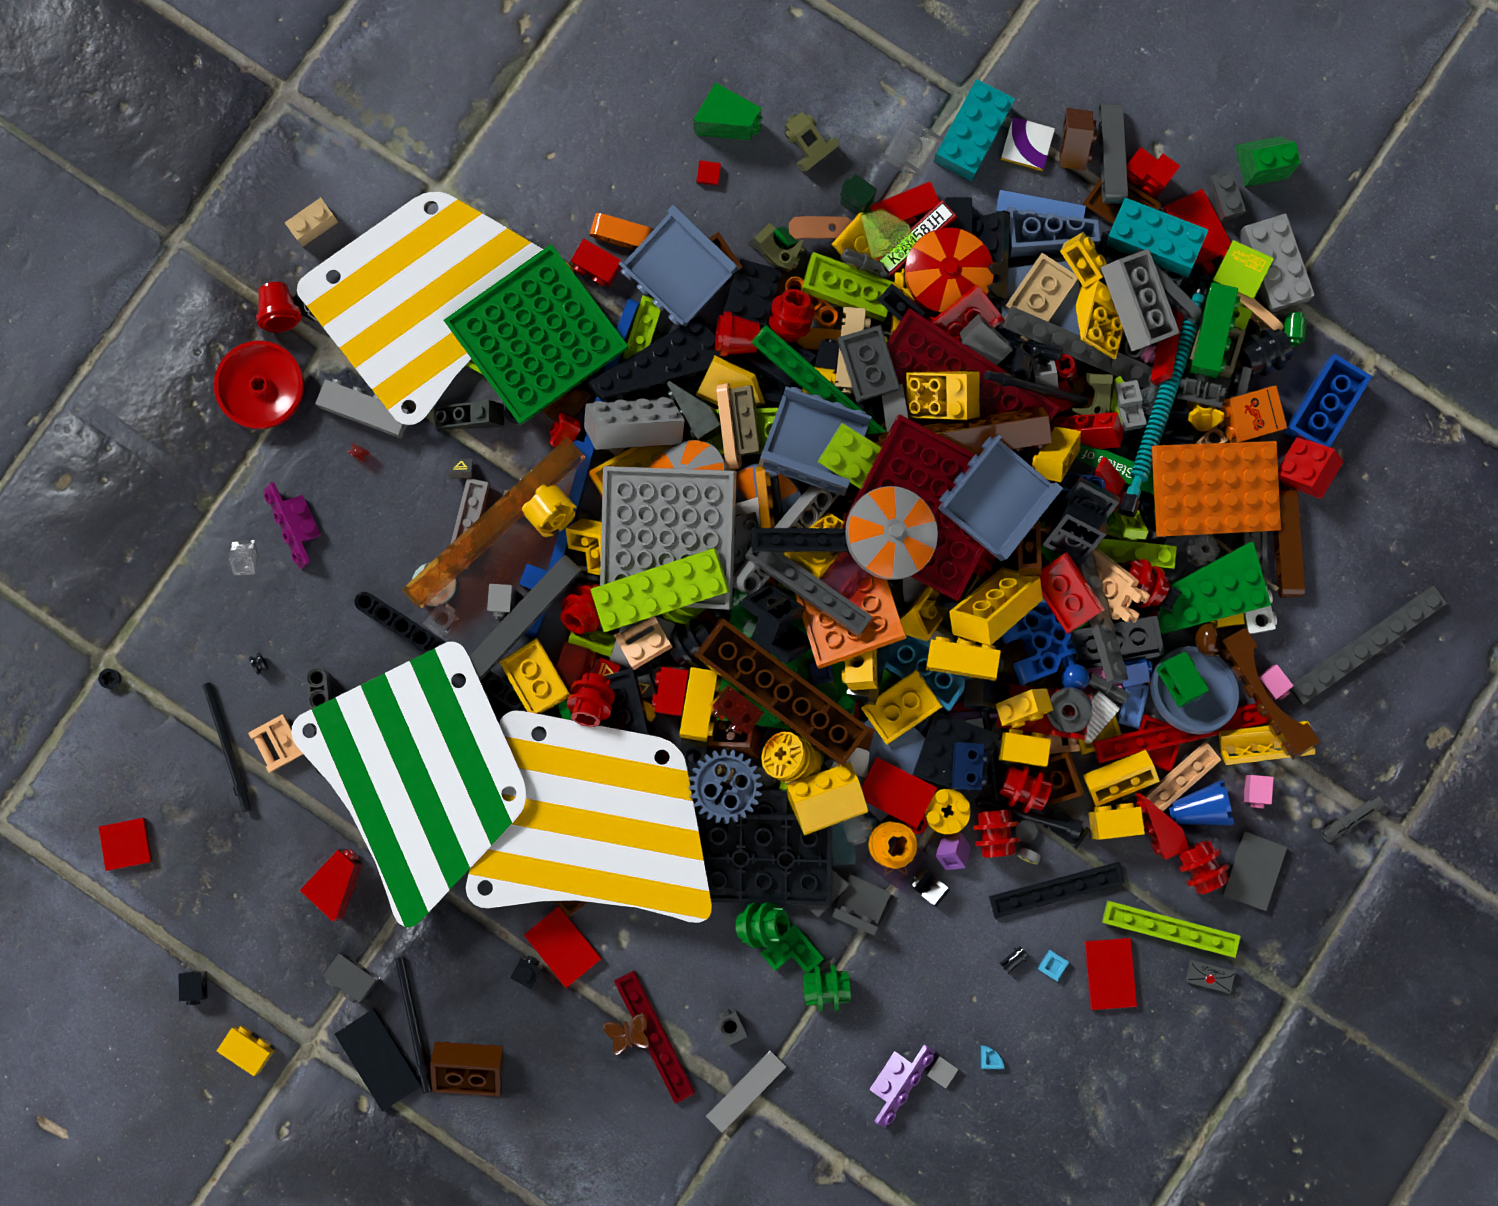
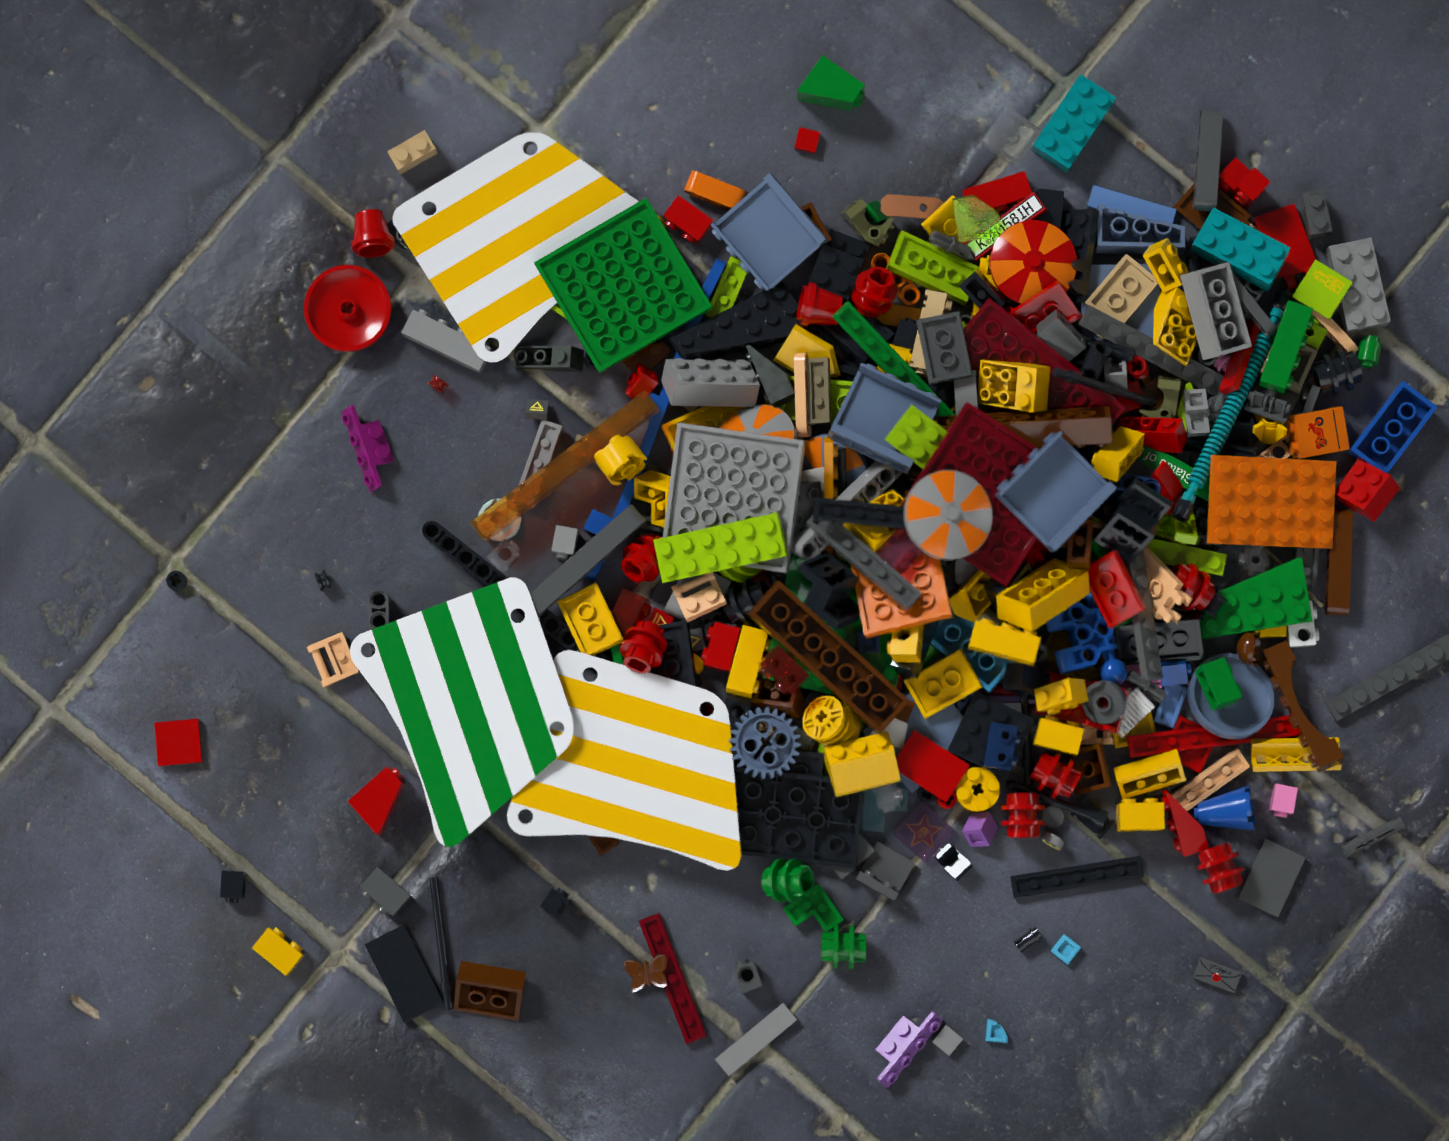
camera: 10 degrees right, 0 degrees up
black bar [202,682,252,813] -> none
clear brick [229,540,259,576] -> none
red tile [524,906,602,988] -> none
lime plate [568,630,616,657] -> none
olive tile [784,111,840,171] -> none
clear green piece [840,174,877,215] -> none
light orange piece [868,821,917,869] -> none
tile [1001,117,1055,171] -> none
reddish brown brick [1059,108,1097,171] -> none
red tile [1084,938,1137,1010] -> none
lime plate [1102,901,1241,958] -> none
green slope [1235,136,1301,187] -> none
bright pink brick [1259,664,1294,701] -> none

